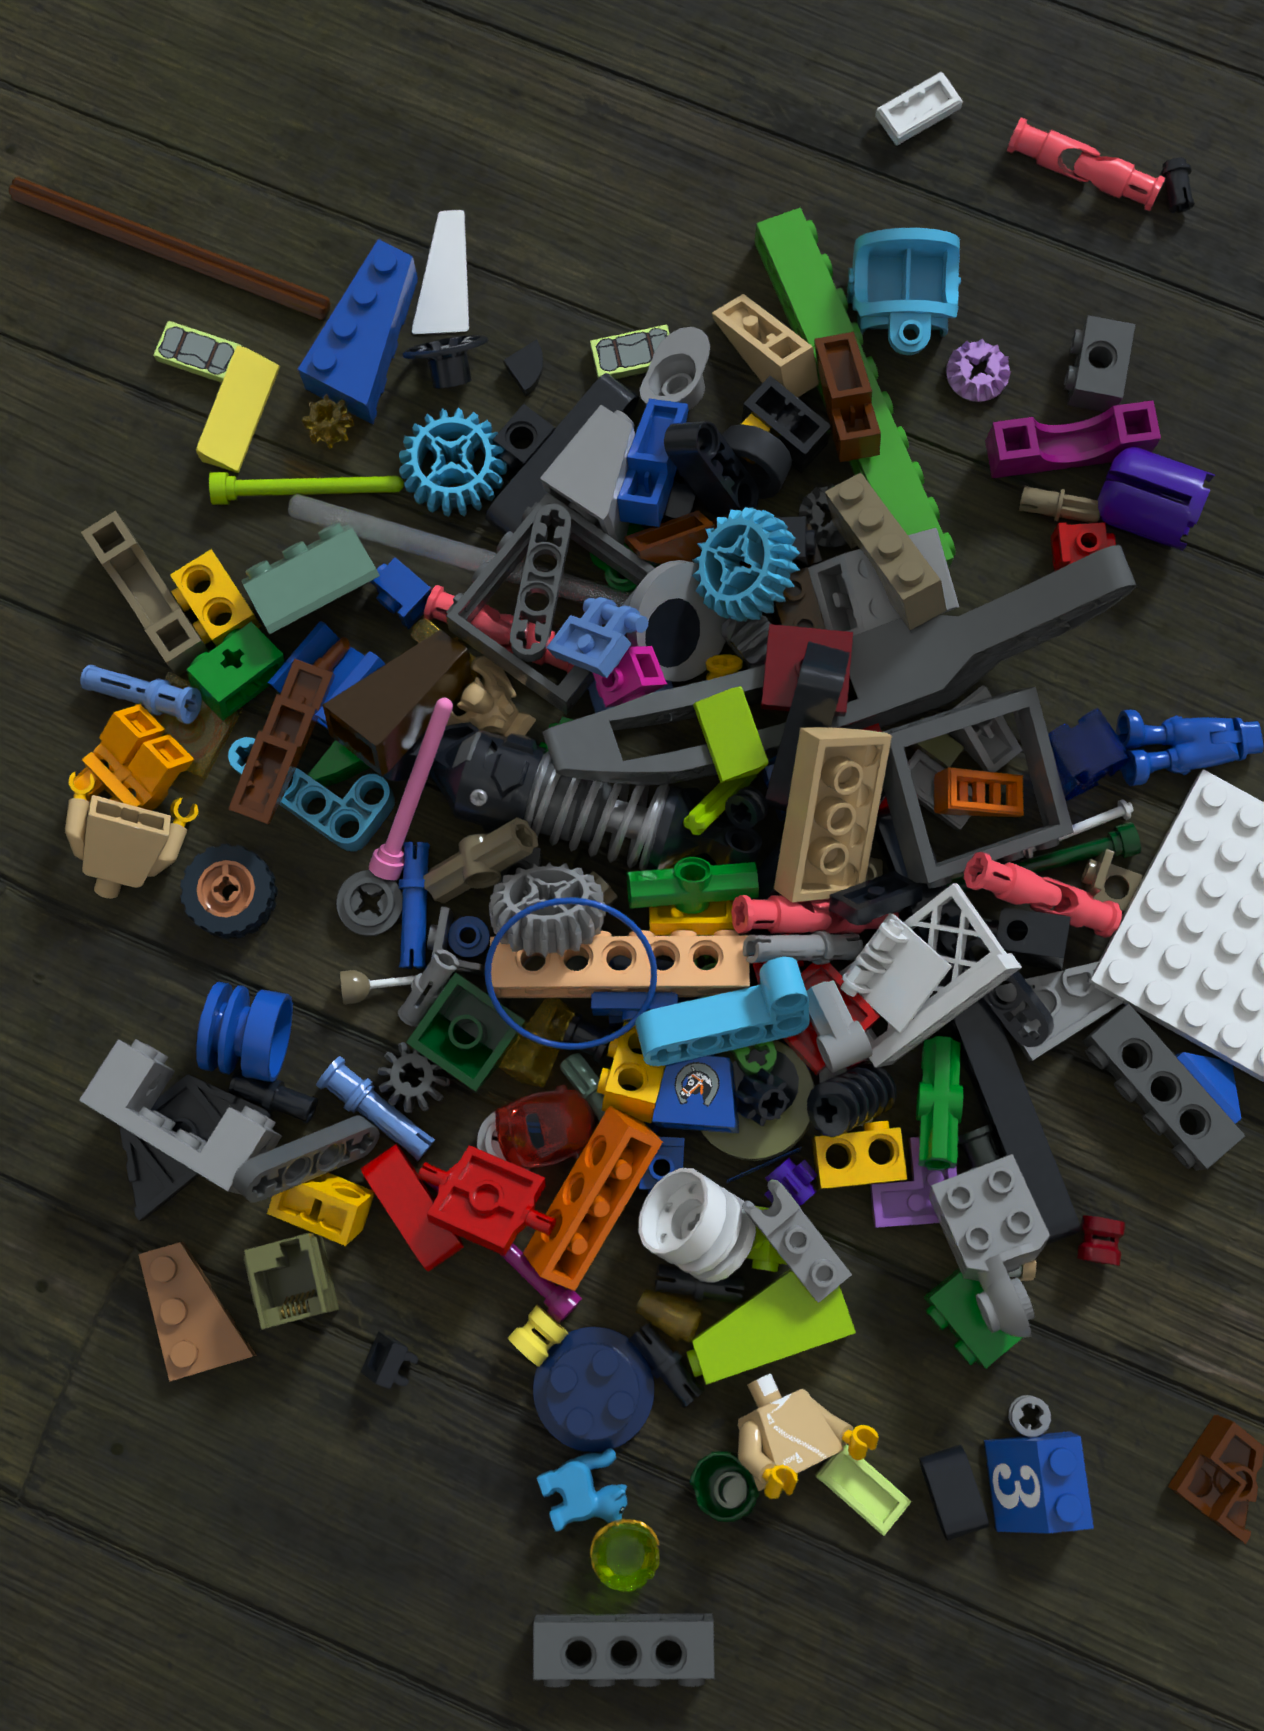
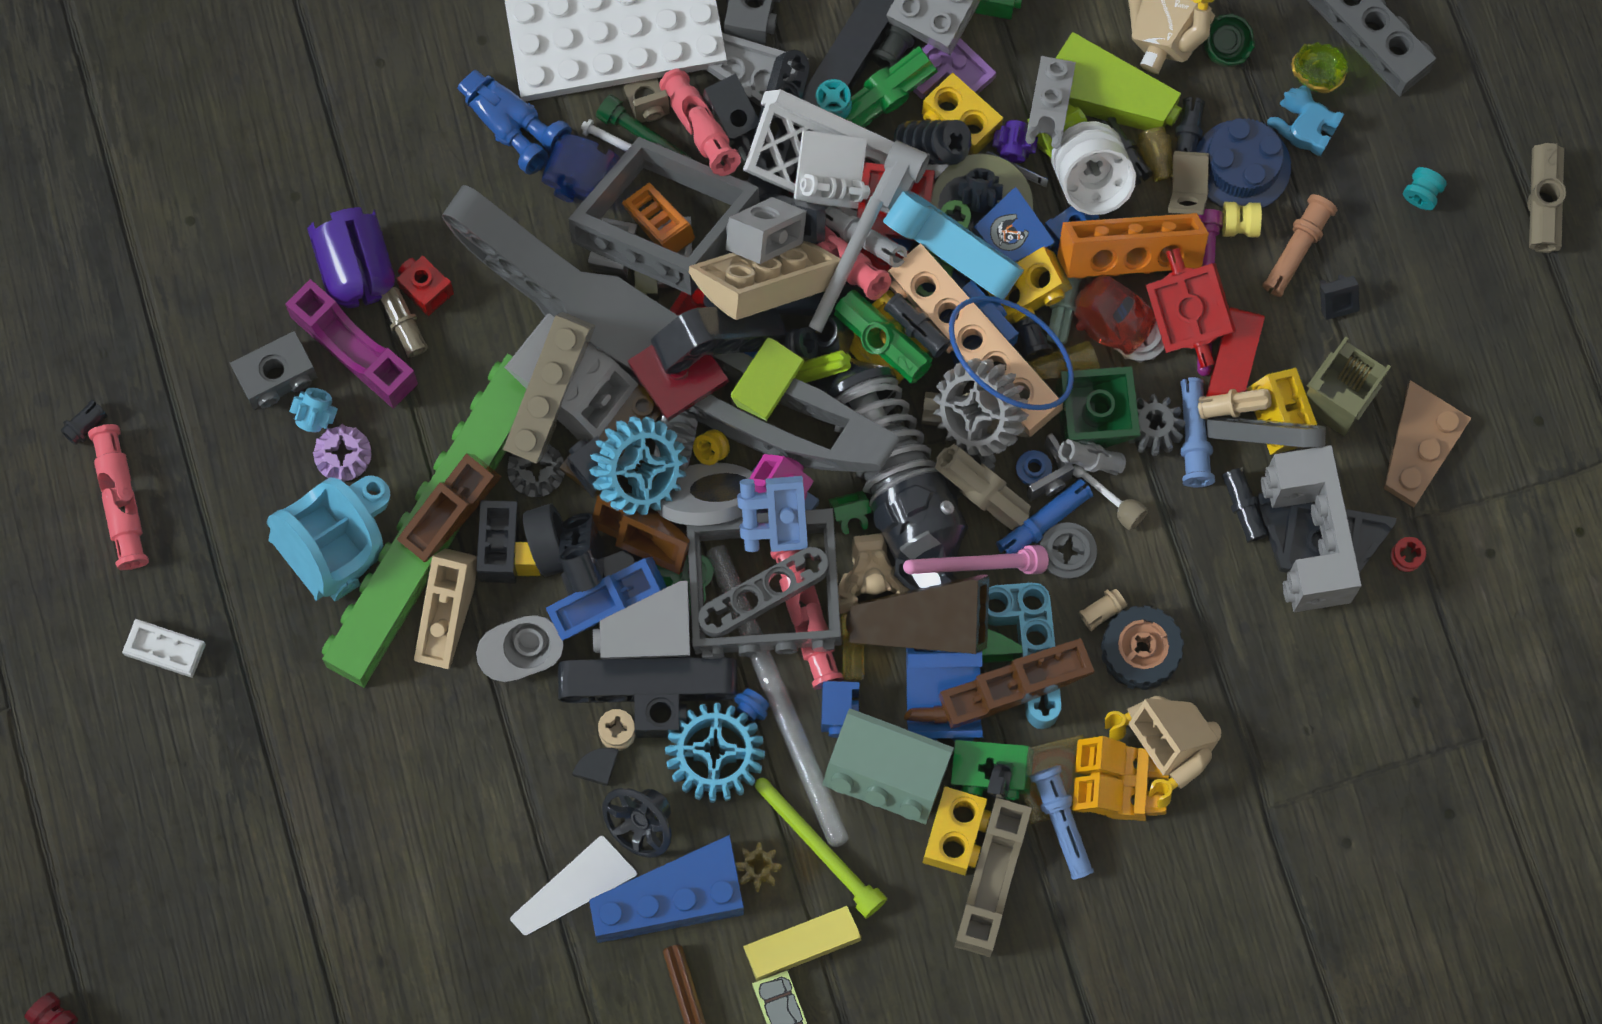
camera: 135 degrees left, 5 degrees down
blue wheel [196,982,293,1082] -> none
tile [590,325,669,379] -> none
none -> medium azure gear [289,388,338,432]
none -> tan wheel [598,709,636,751]
none -> light grey brick [726,197,806,264]
none -> blue plate [734,688,770,722]
none -> light grey bar [808,196,884,333]
none -> teal wheel [815,79,852,119]
none -> black pin [884,293,951,358]
none -> black tile [987,761,1014,800]
none -> tan pin [1079,589,1127,631]
none -> dark tan bracket [1168,151,1209,215]
none -> tan axle [1198,389,1272,419]
none -> nougat pin [1262,194,1338,297]
none -> red bush [1390,537,1426,572]
none -> teal wheel [1403,167,1447,210]
none -> dark tan piece [1527,143,1566,253]

